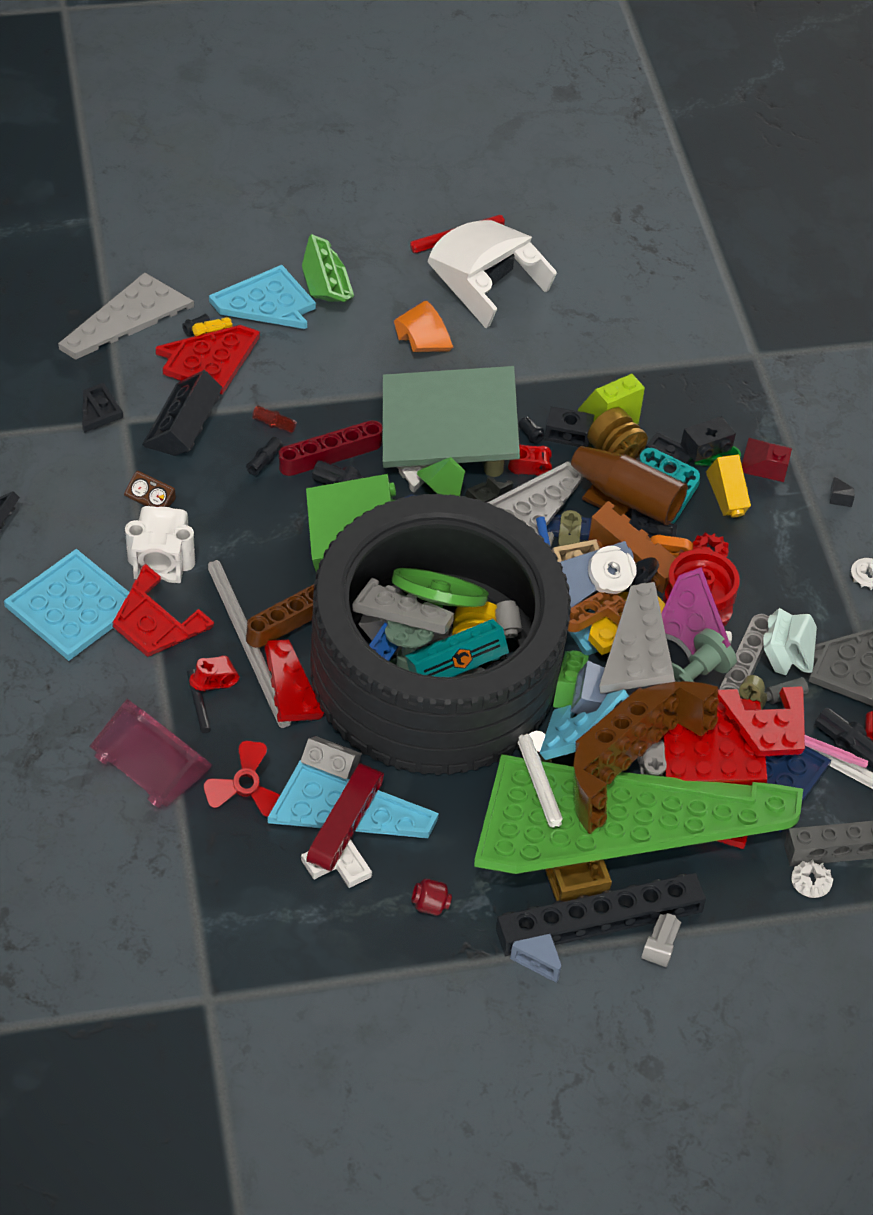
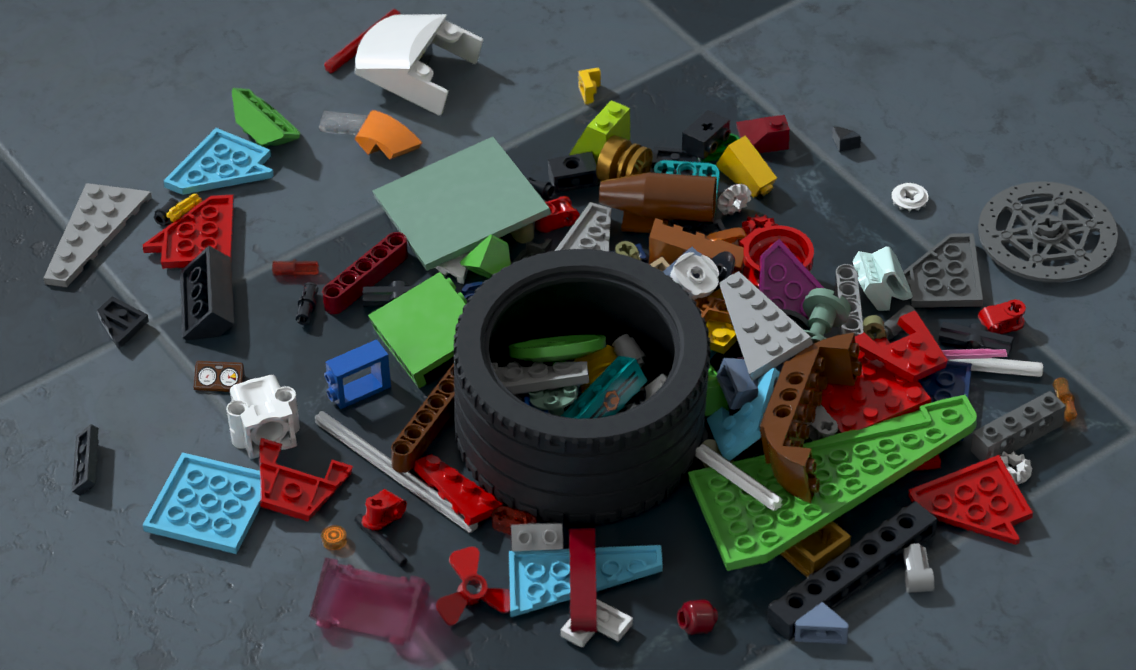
camera: 20 degrees left, 5 degrees down
none -> clear plate [319,111,367,135]
none -> clear orange tile [321,525,347,550]
none -> blue window [324,339,391,409]
none -> clear red beam [491,506,537,535]
none -> yellow bracket [579,68,601,104]
none -> white gear [717,184,751,215]
none -> red wing [908,455,1033,545]

